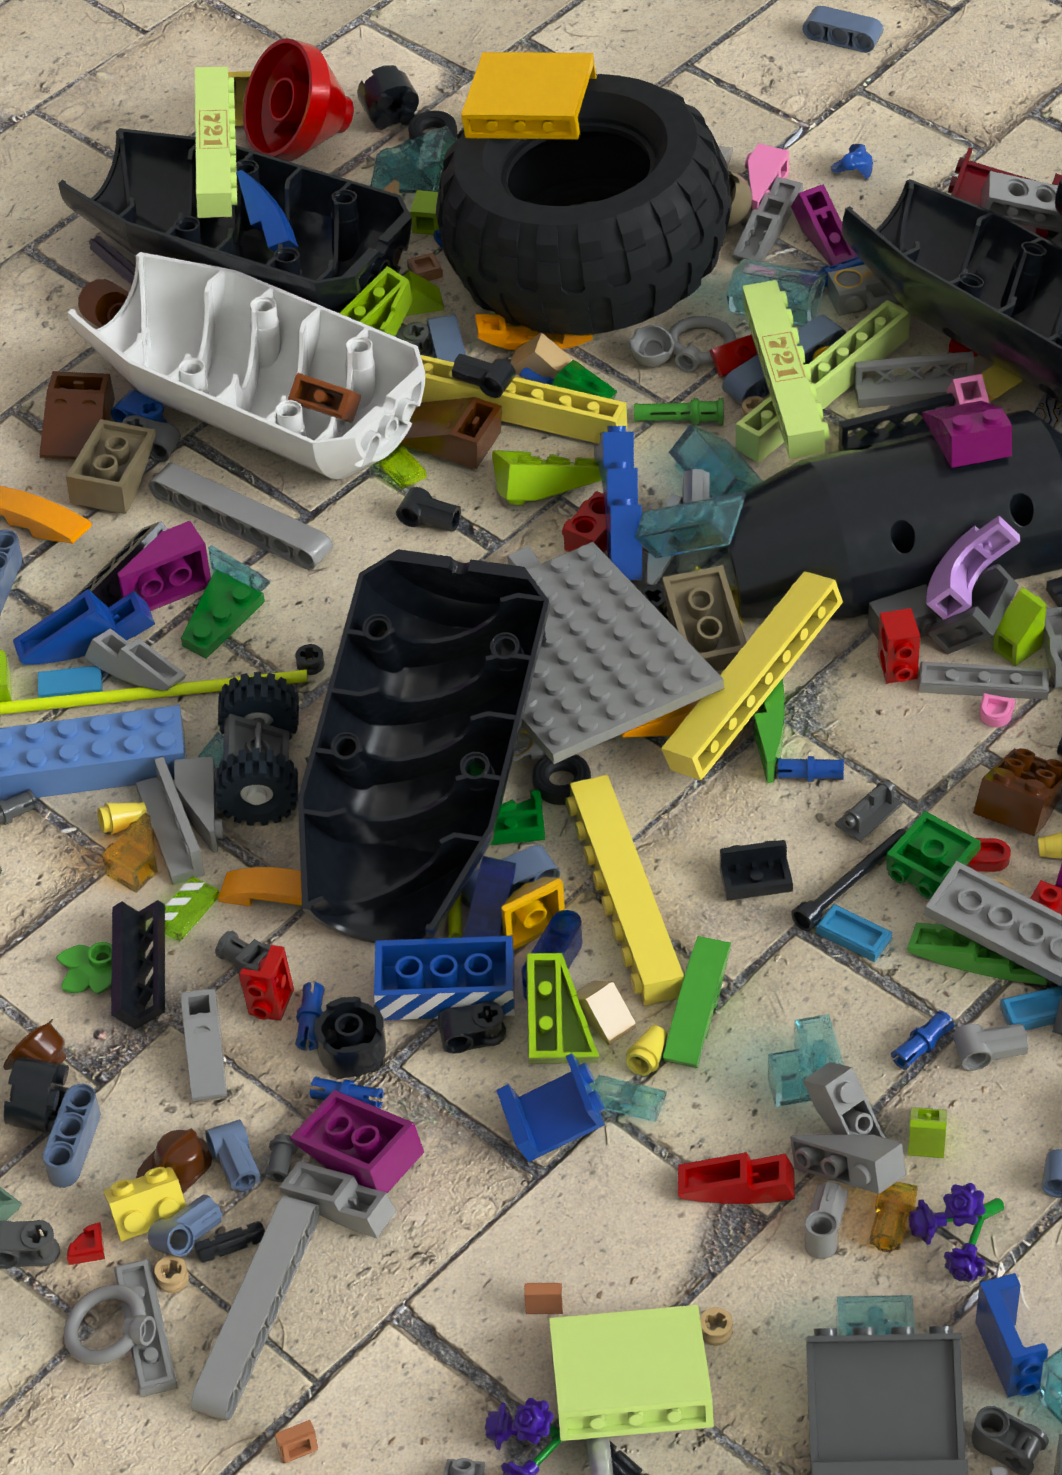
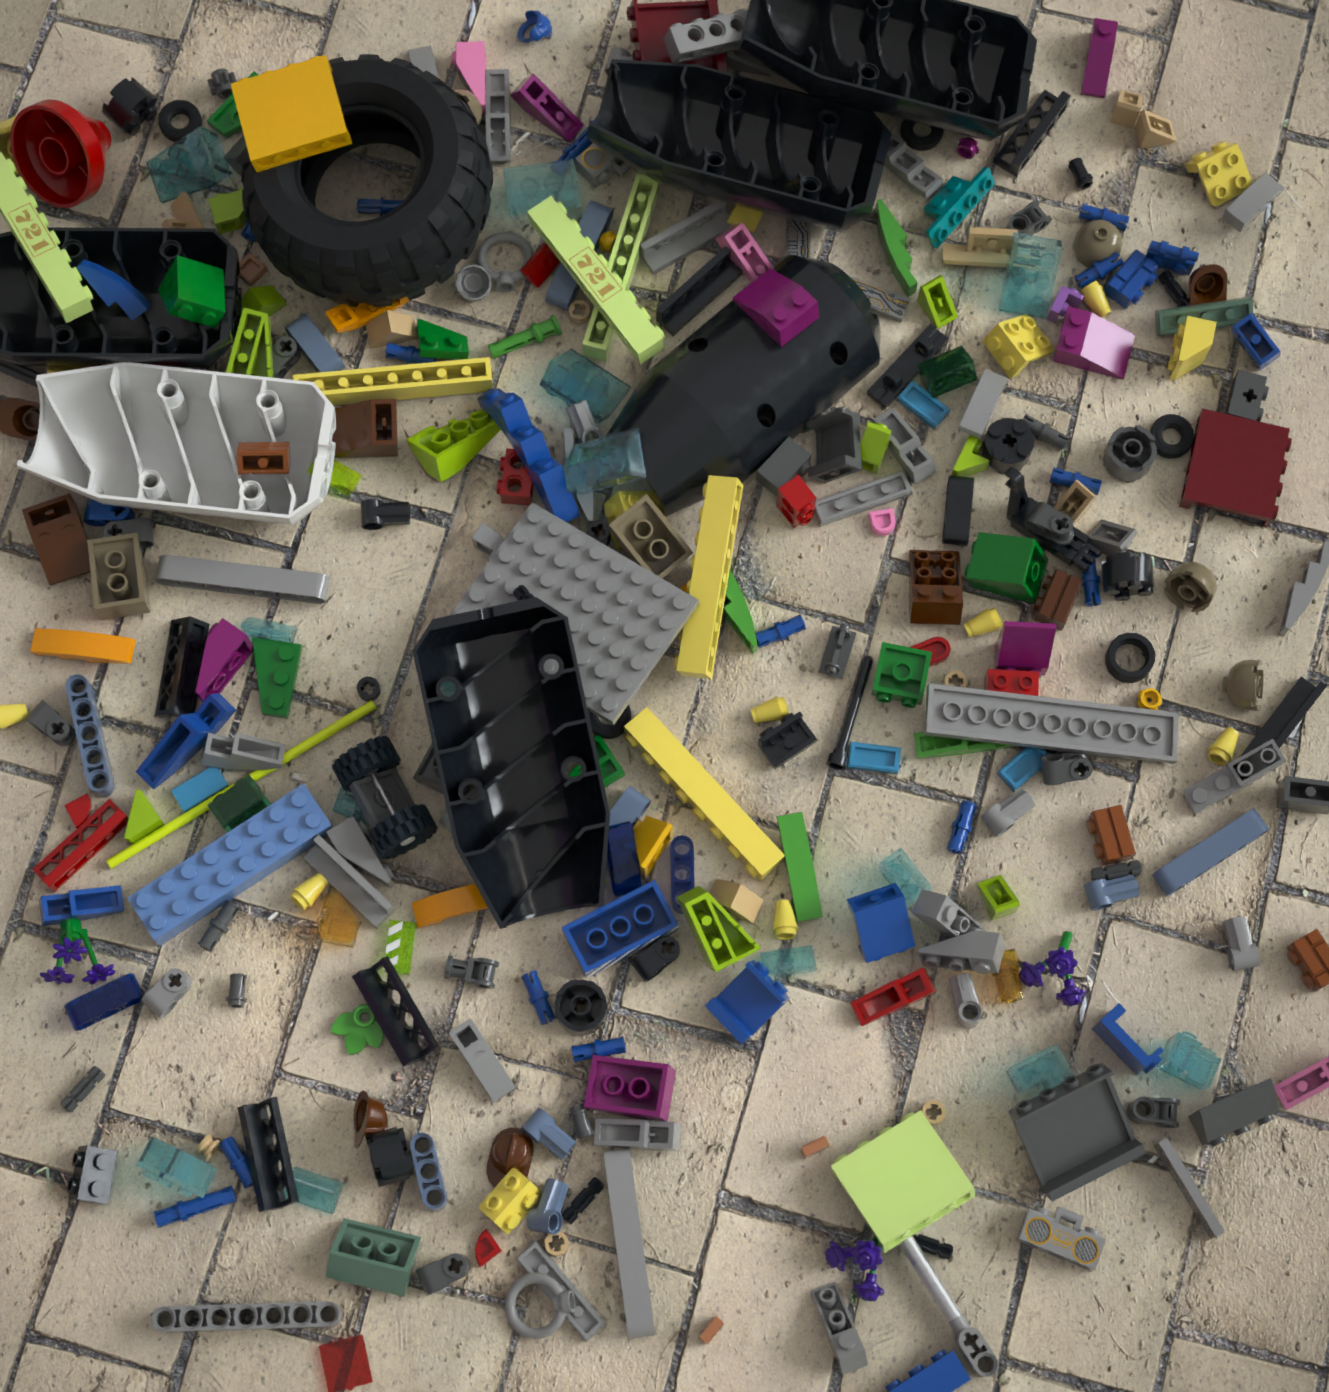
camera: 30 degrees left, 25 degrees up
red bracket [239,945,294,1021] -> none
black piece [452,353,516,398] -> none
lavender arch [926,516,1020,620] -> none
none -> green slope [158,255,225,328]
none -> clear green brick [207,775,272,832]
none -> light yellow cone [751,696,789,723]
none -> blue panel [847,883,915,963]

